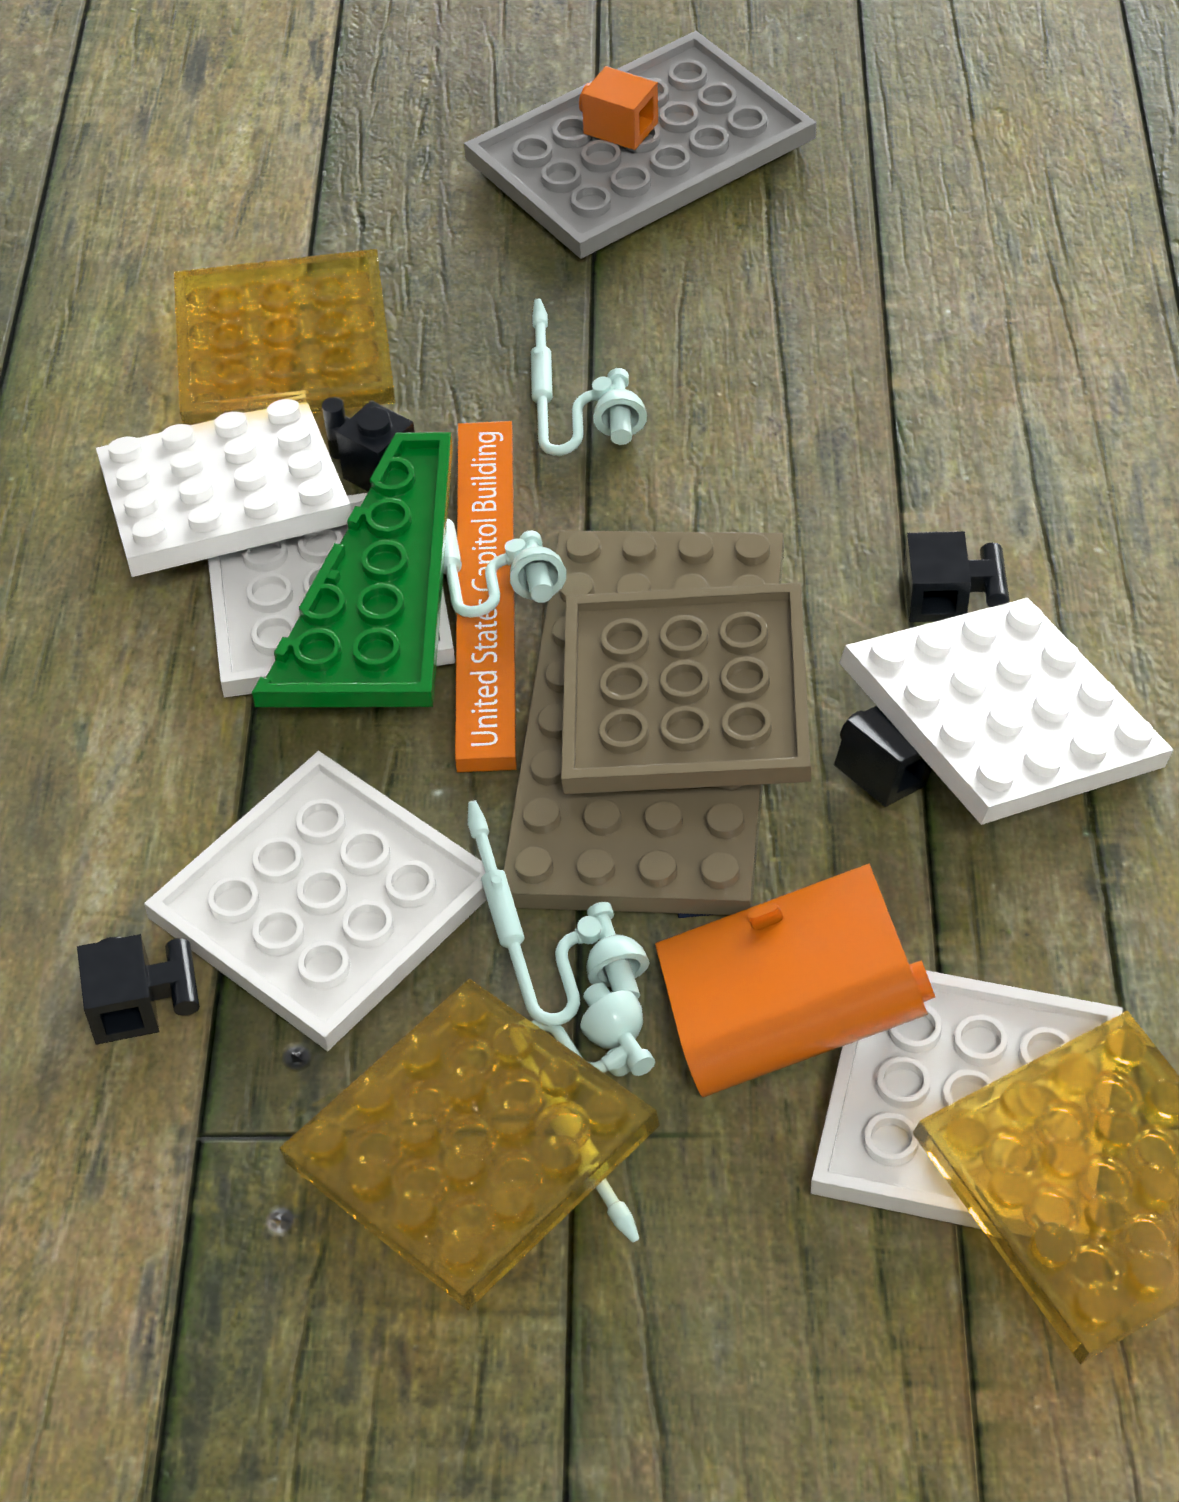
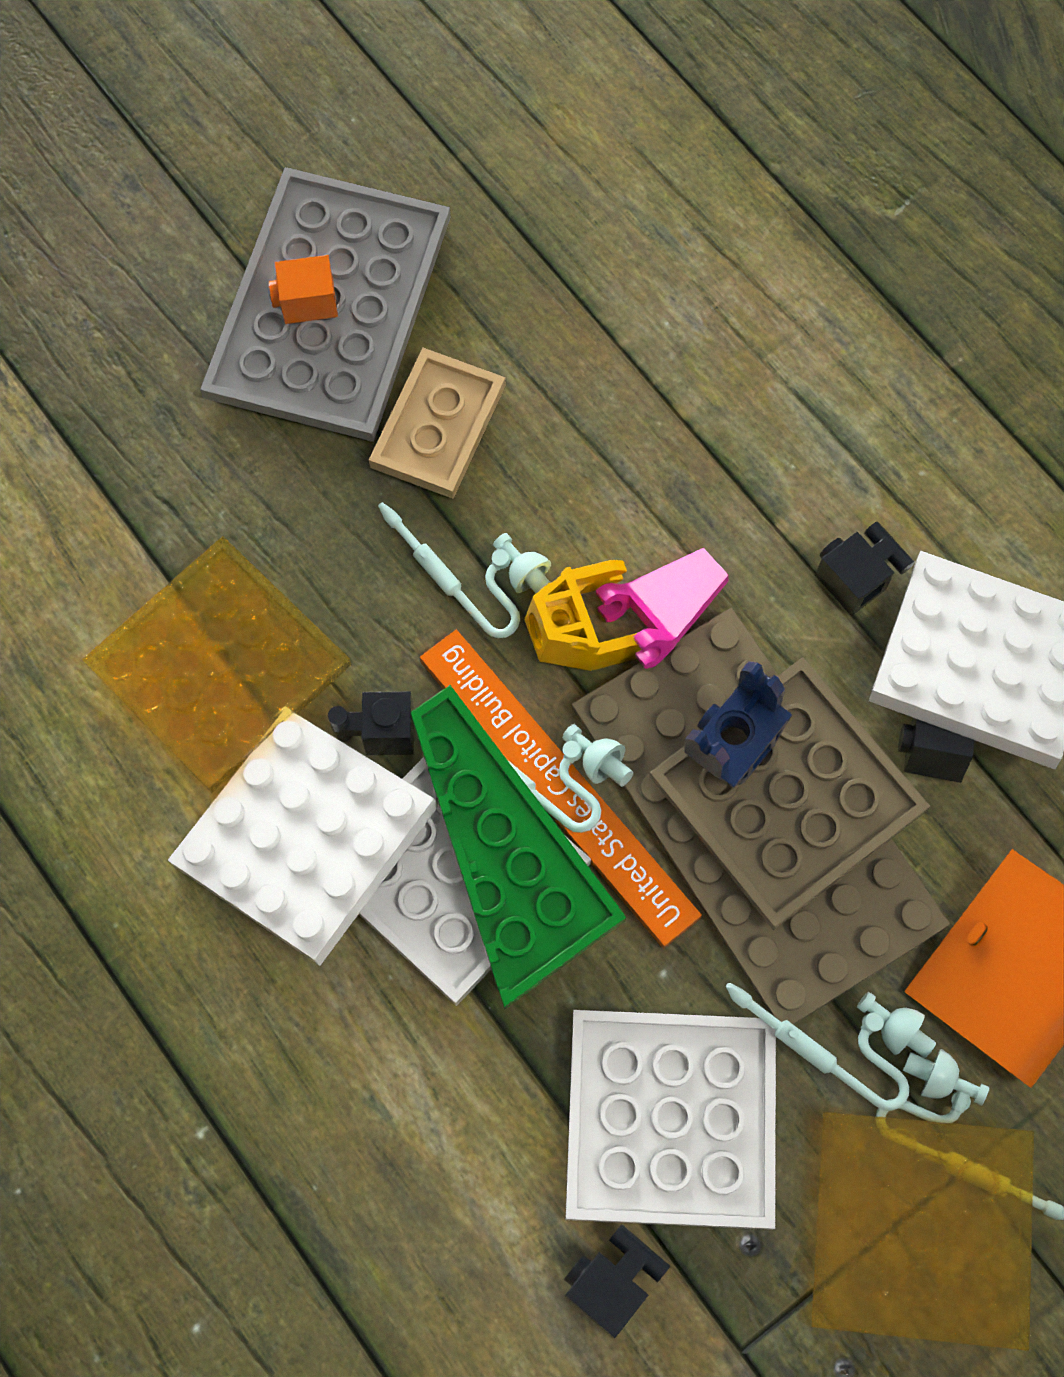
camera: 40 degrees left, 20 degrees up
none -> tan plate [369,348,506,499]
none -> yellow piece [524,560,642,671]
none -> flag [596,548,729,669]
none -> dark blue piece [684,661,792,788]

